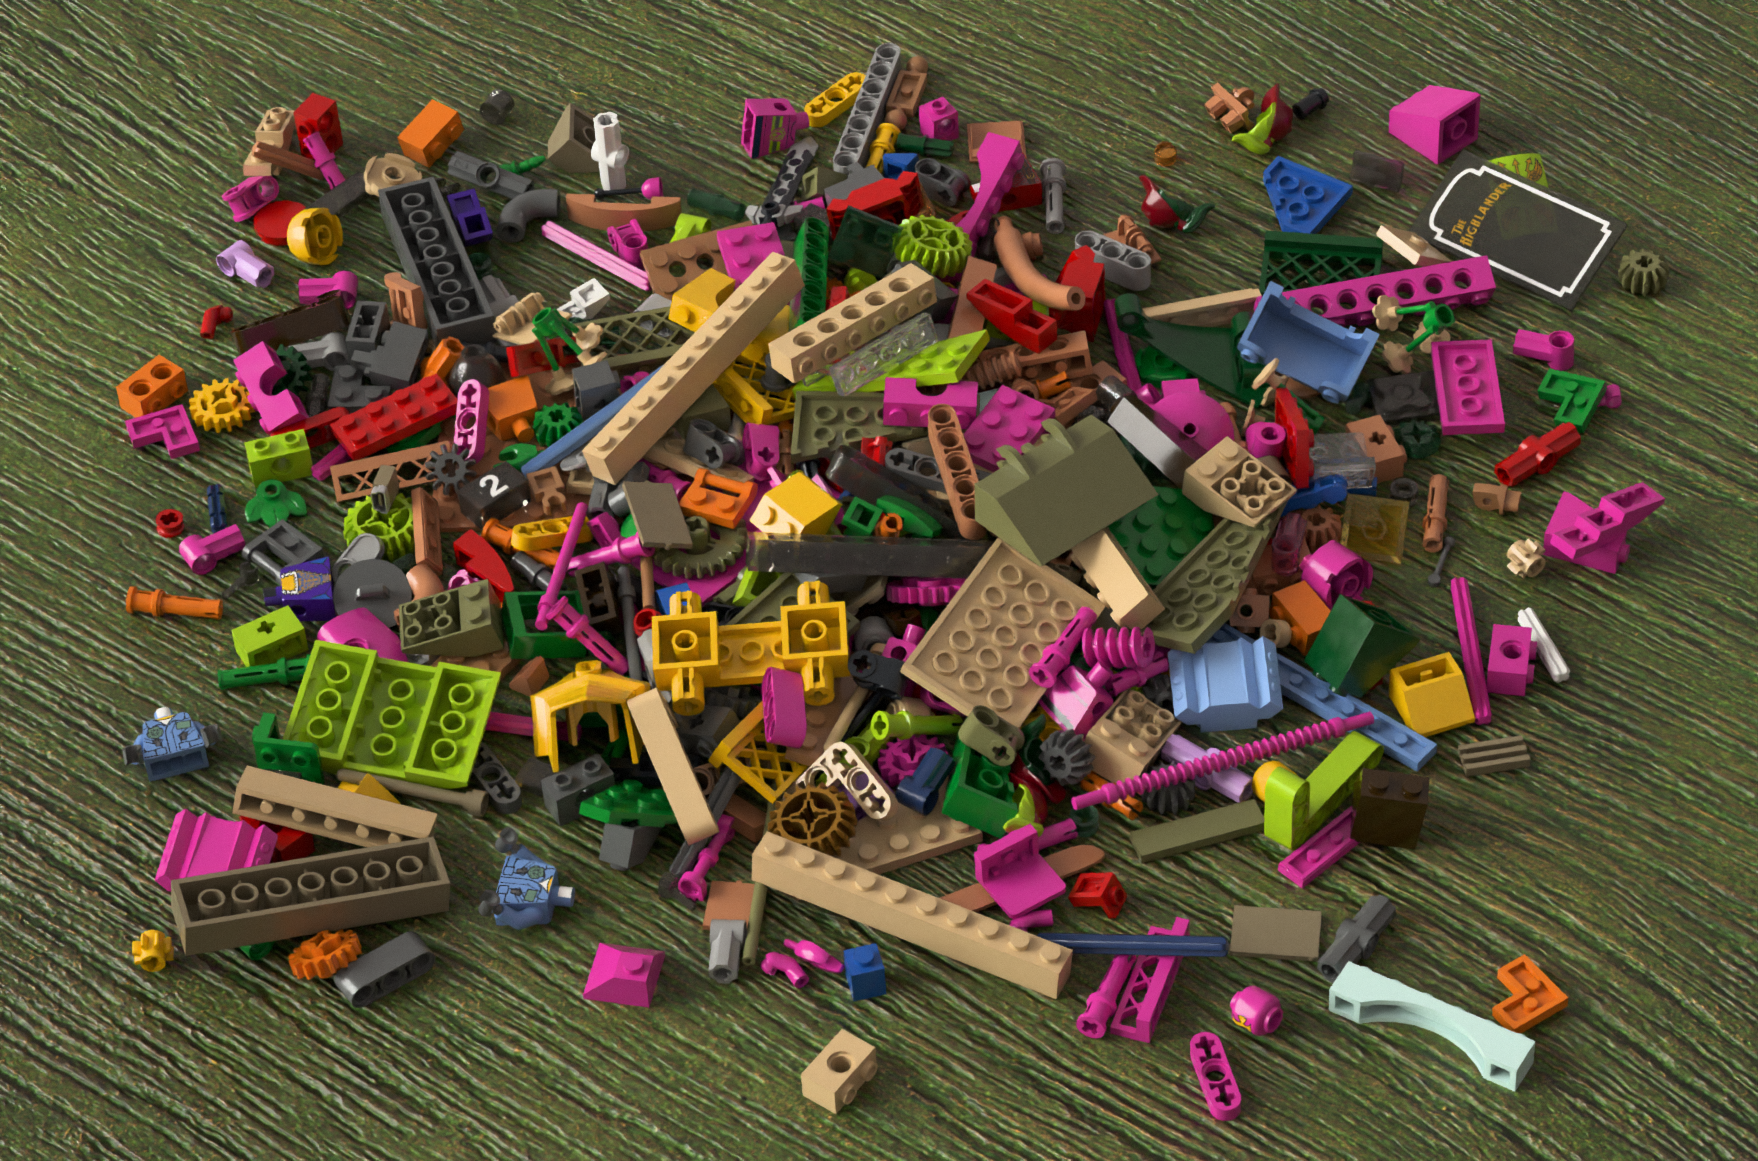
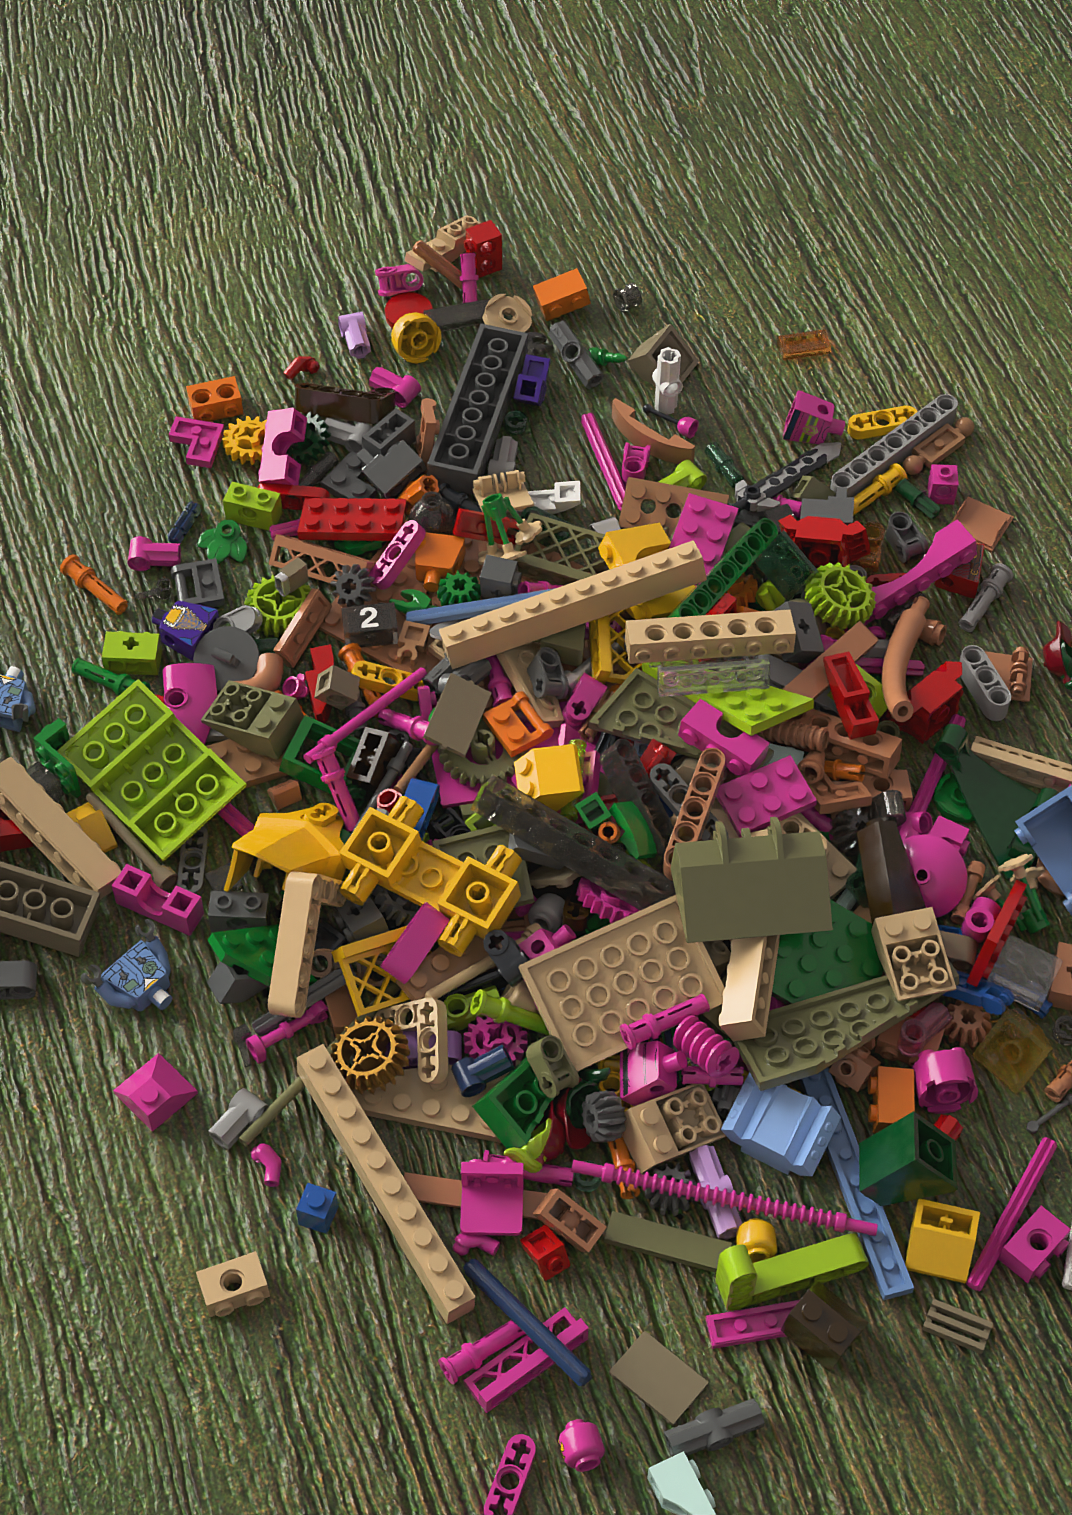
camera: 30 degrees right, 10 degrees up
red bush [156,509,184,538] -> none
dark grey cylinder [496,189,561,243] -> none
nougat piece [702,880,755,930] -> none
dark pink hand [783,938,845,973] -> none
blue slope [883,153,919,180] -> none
tan bush [1260,619,1292,648] -> none
none -> dark pink arch [112,864,205,936]
none -> dark tan brick [314,665,360,710]
none -> nougat brick [533,1189,607,1252]
none -> clear orange tile [777,329,831,360]

